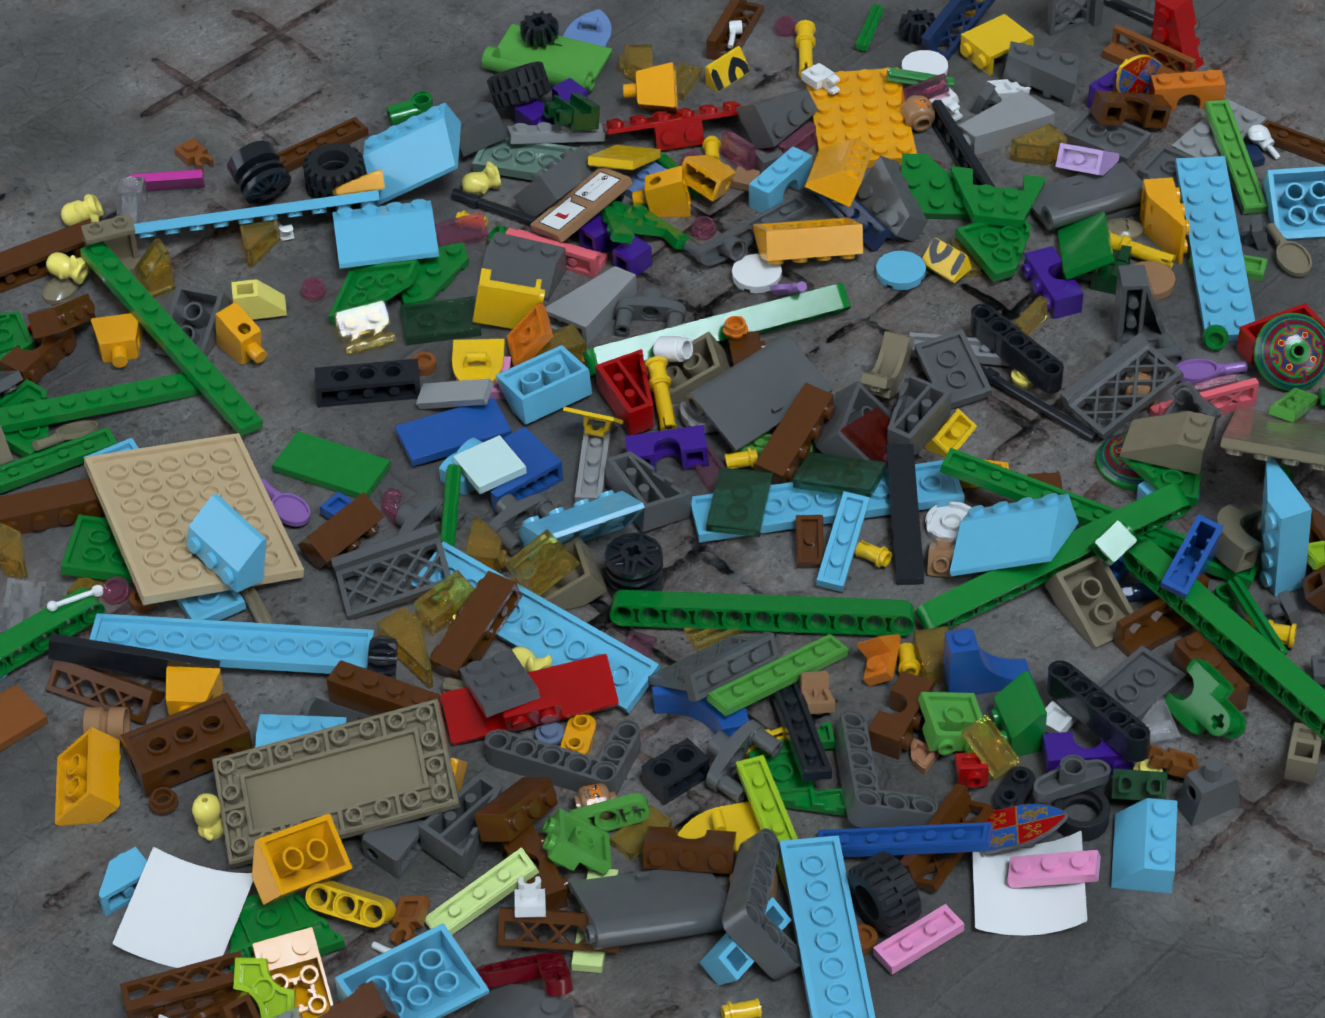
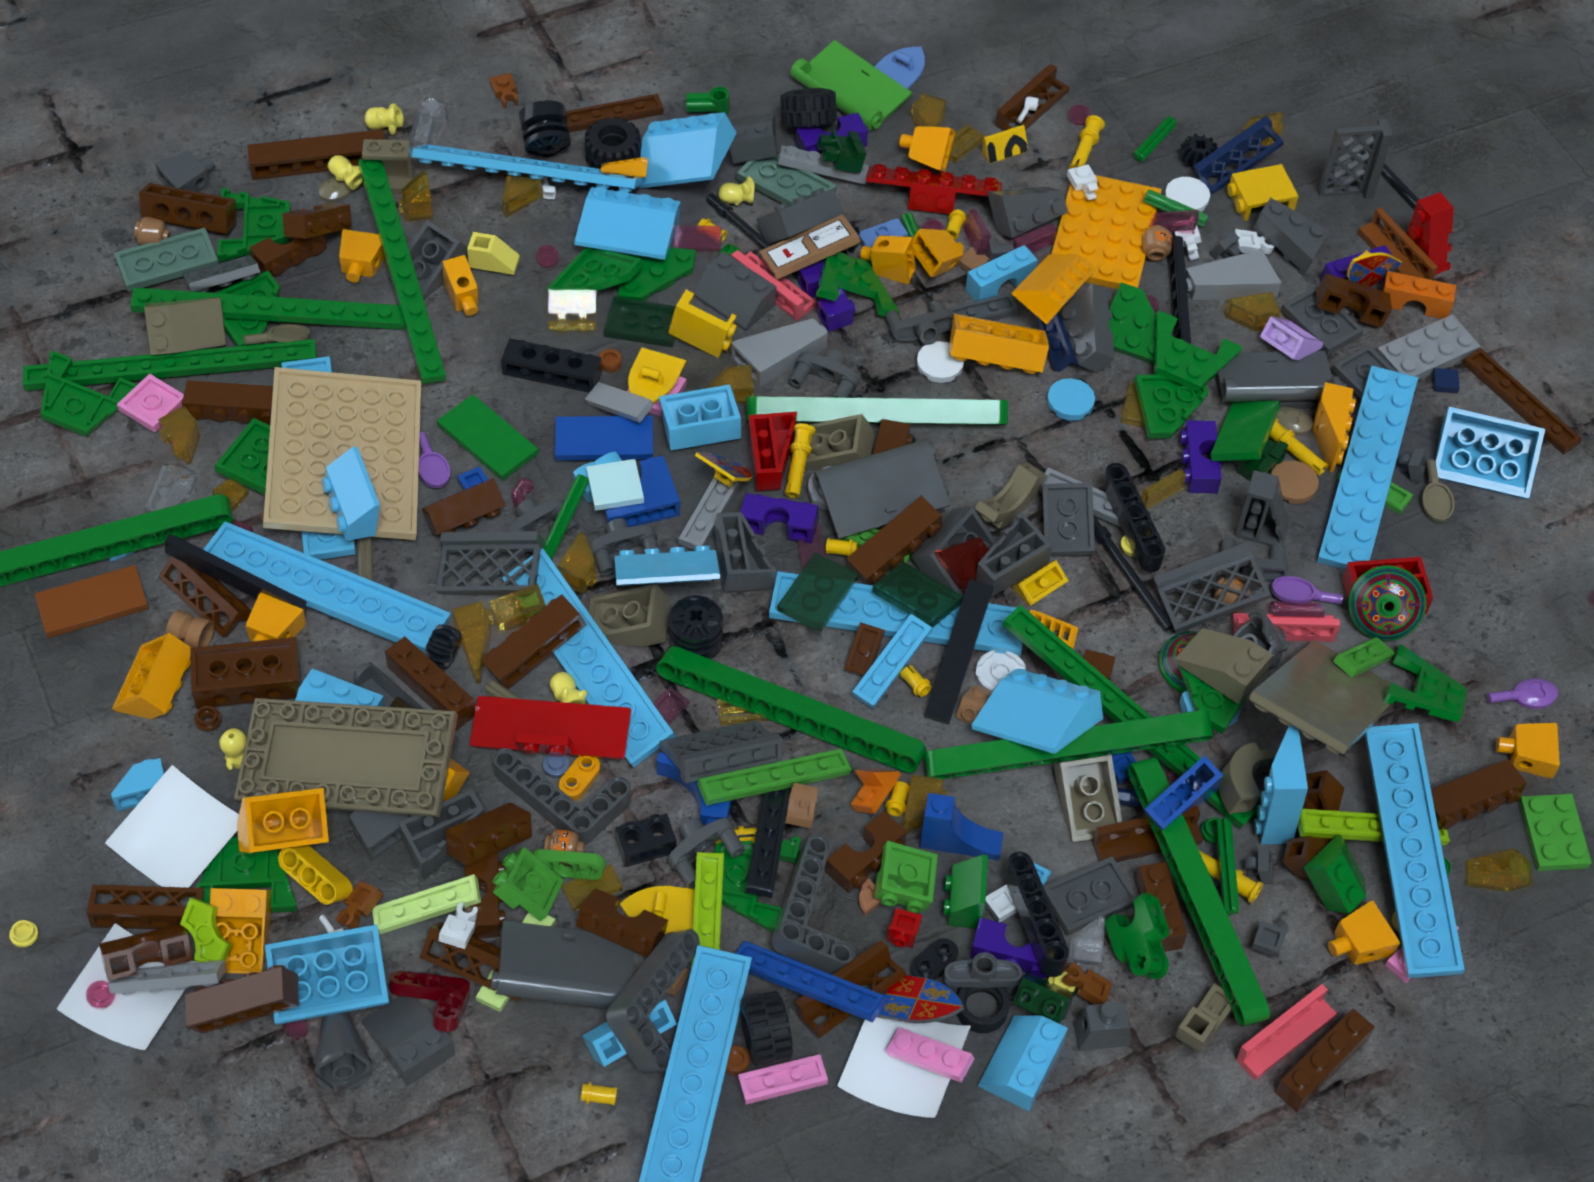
camera: 15 degrees right, 10 degrees up
white hinge [47,585,103,611] -> none
clear pink plate [103,577,130,604] -> none
dark pink tile [129,169,205,192] -> none
dark grey plate [459,650,540,718] -> none
clear yellow plate [504,529,580,596] -> none
orange plate [506,303,553,366] -> none
black gear [520,10,559,49] -> none
yellow tile [588,145,661,170] -> none
white brick [653,336,693,362] -> none
clear pink plate [692,216,716,239] -> none
orange plate [723,315,748,339] -> none
medium lavender piece [770,281,807,297] -> none
yellow slope [922,237,972,284] -> none
clear yellow slope [962,714,1021,779] -> none
brick [1088,520,1137,567] -> none
green plate [1203,324,1229,350] -> none
bright green tile [1204,100,1268,214] -> none
white piece [1247,124,1281,160] -> none

